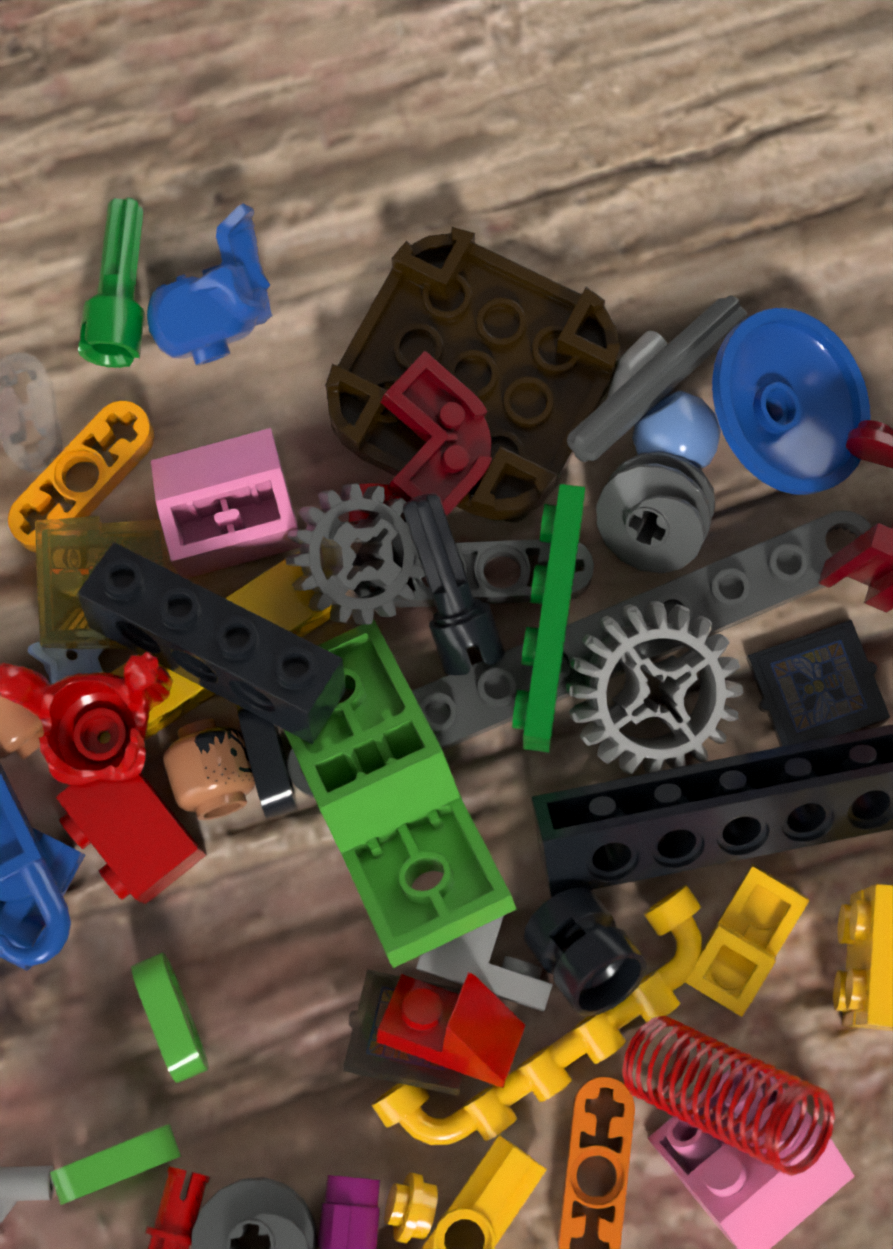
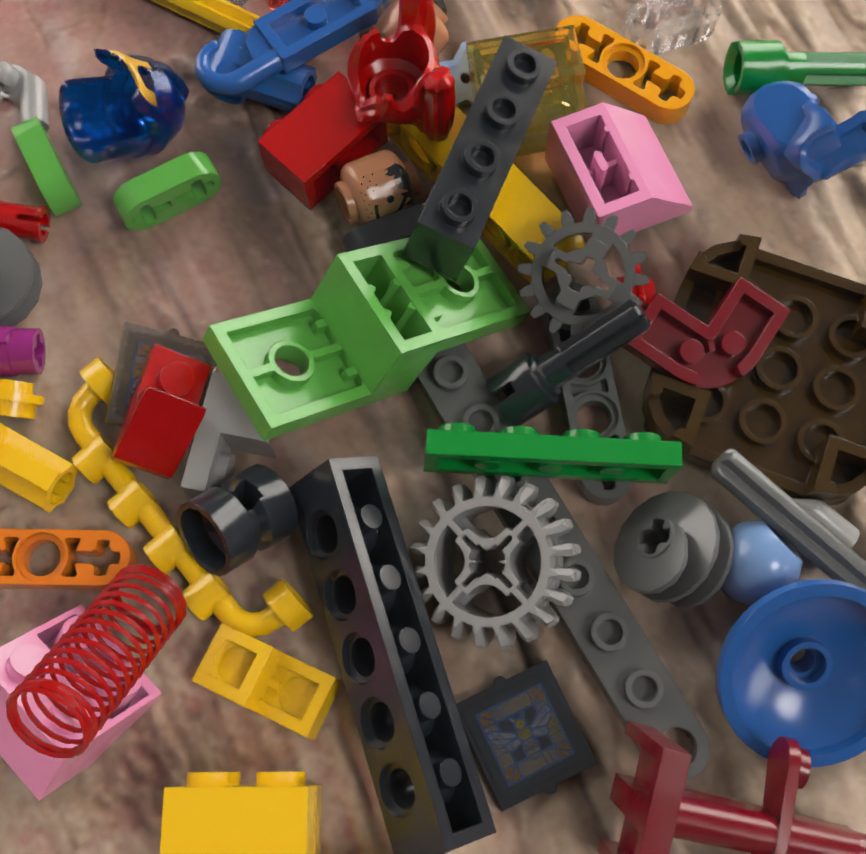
camera: 80 degrees right, 5 degrees down
none -> clear blue helmet [59,49,190,163]

